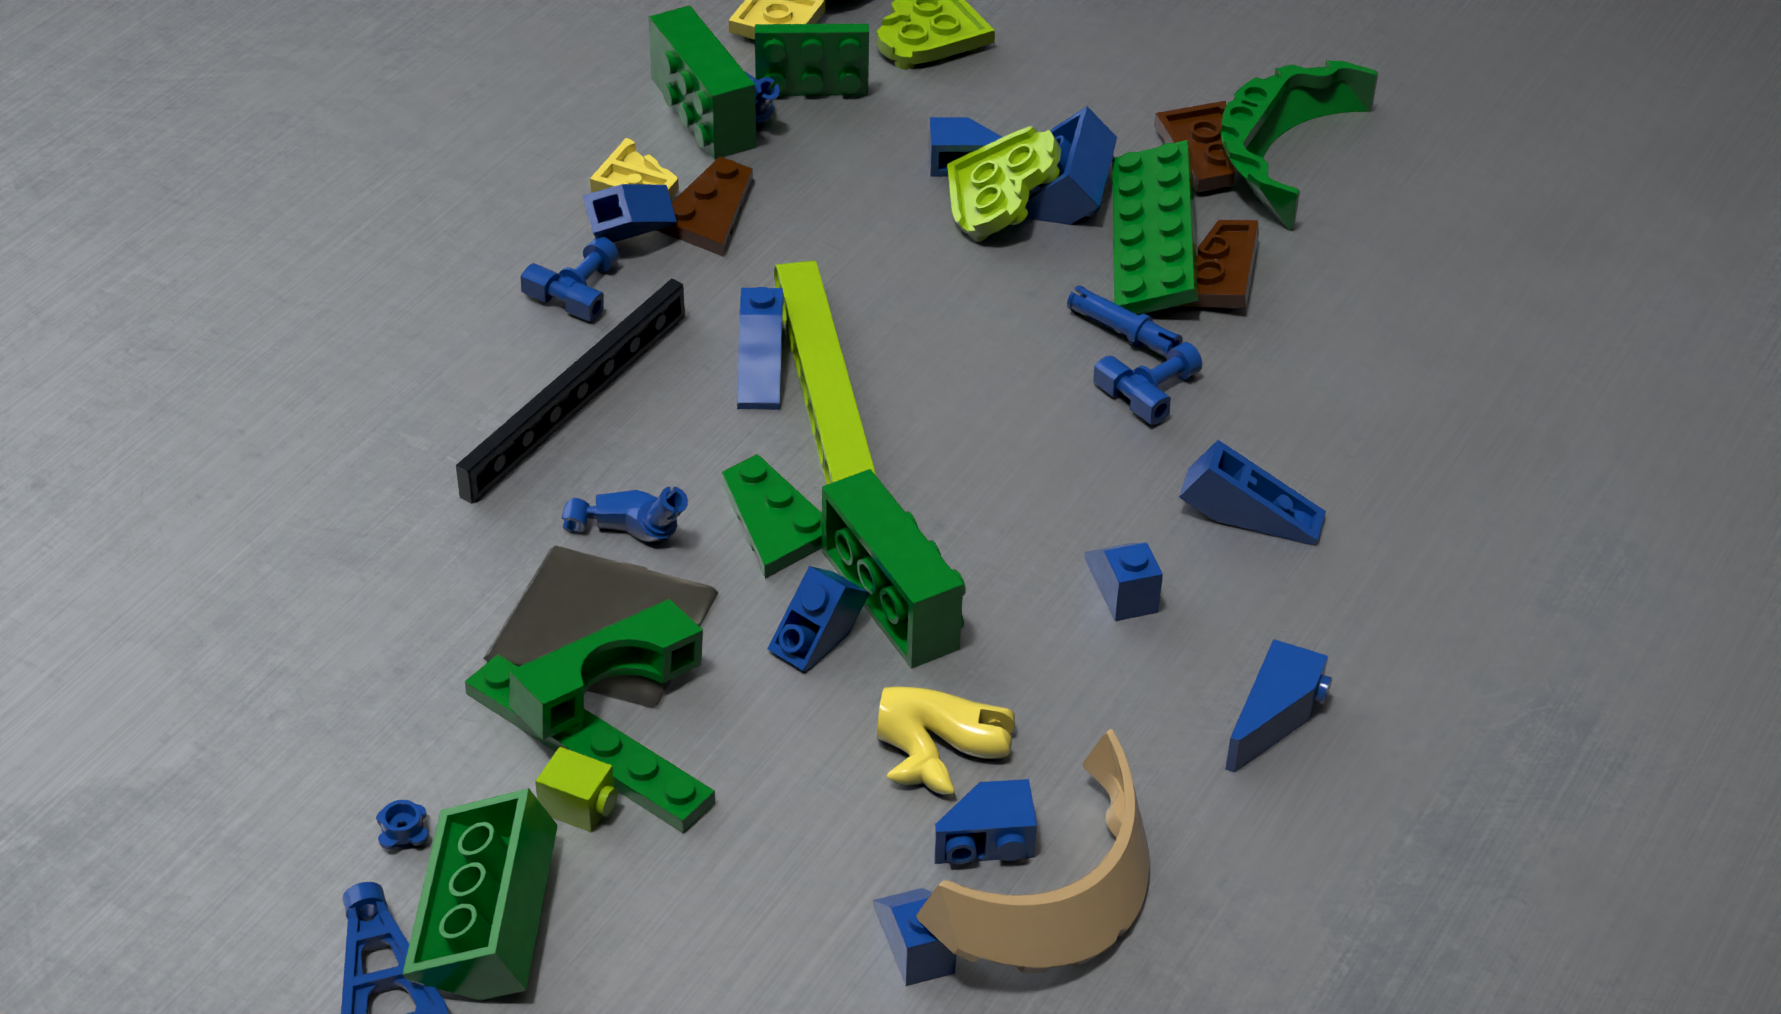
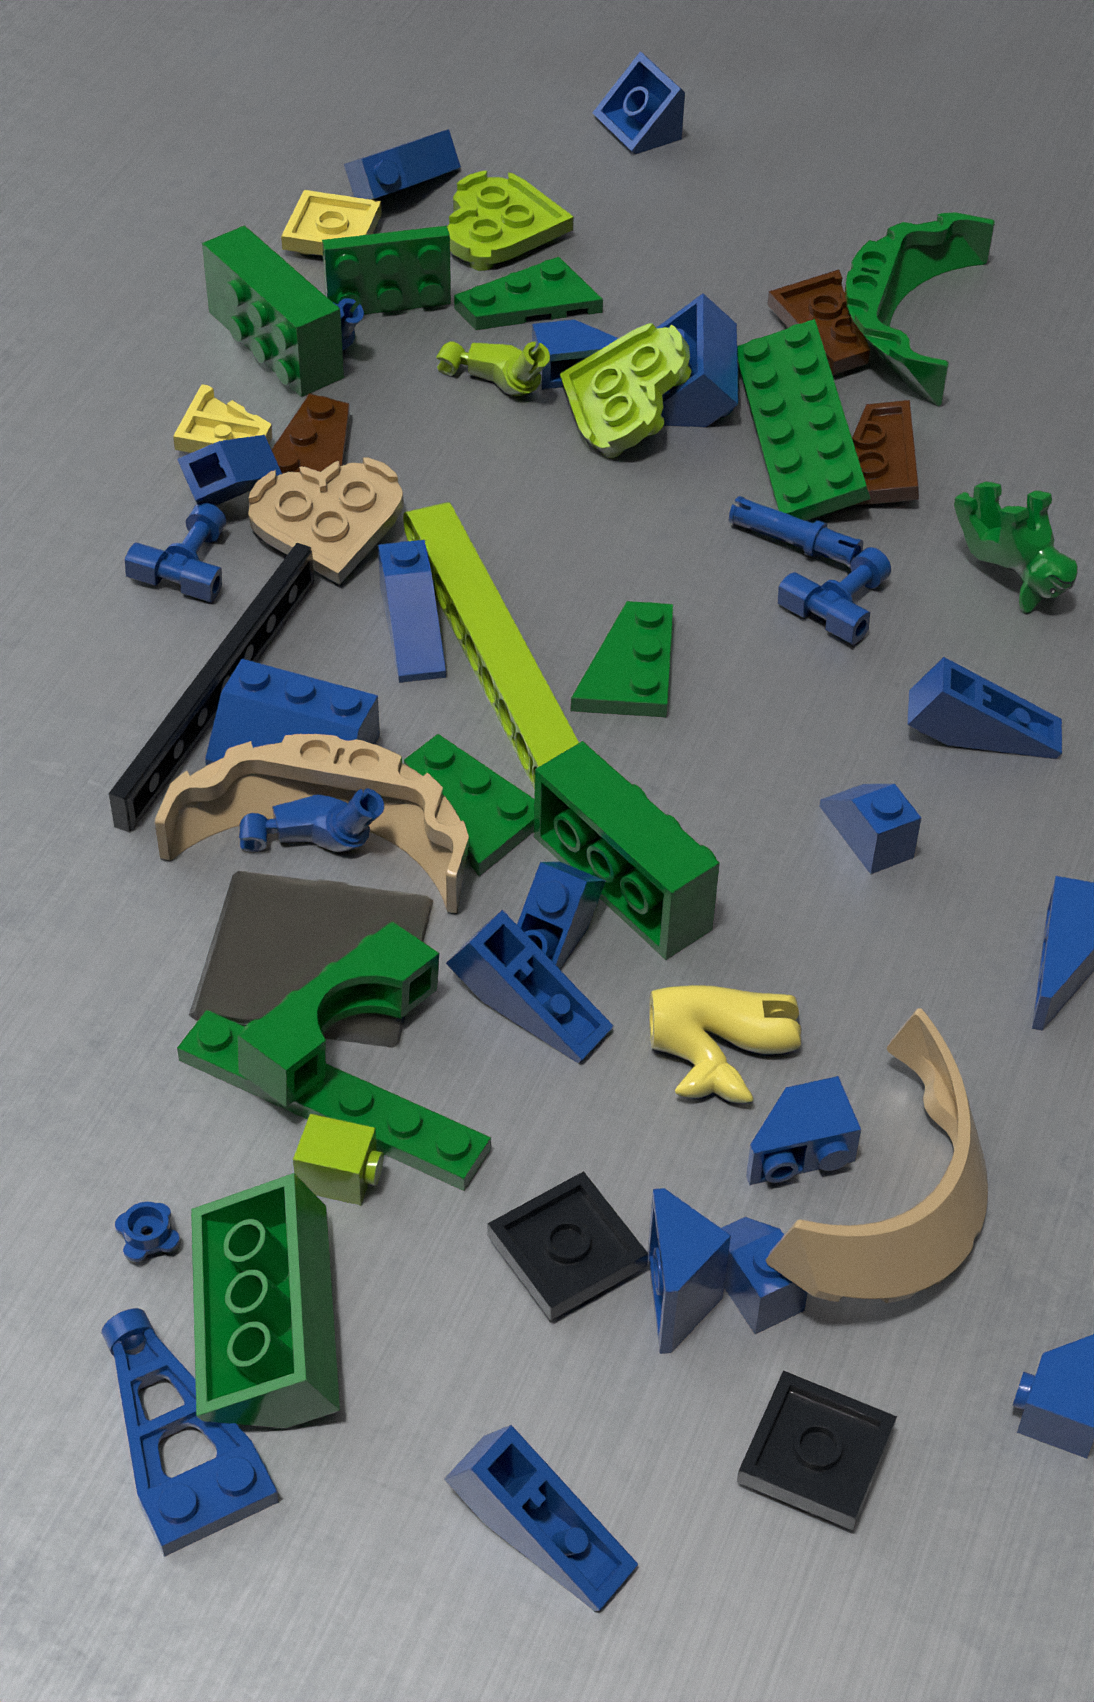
camera: 10 degrees left, 5 degrees up
none -> tan windscreen [155,734,469,914]
none -> blue slope [205,659,380,766]
none -> tan plate [248,457,404,585]
none -> lime arm [436,341,550,396]
none -> blue slope [446,910,614,1063]
none -> green wing [454,257,603,330]
none -> black plate [487,1171,648,1321]
none -> green wing [570,601,673,718]
none -> blue slope [647,1188,731,1354]
none -> green animal [954,481,1078,613]

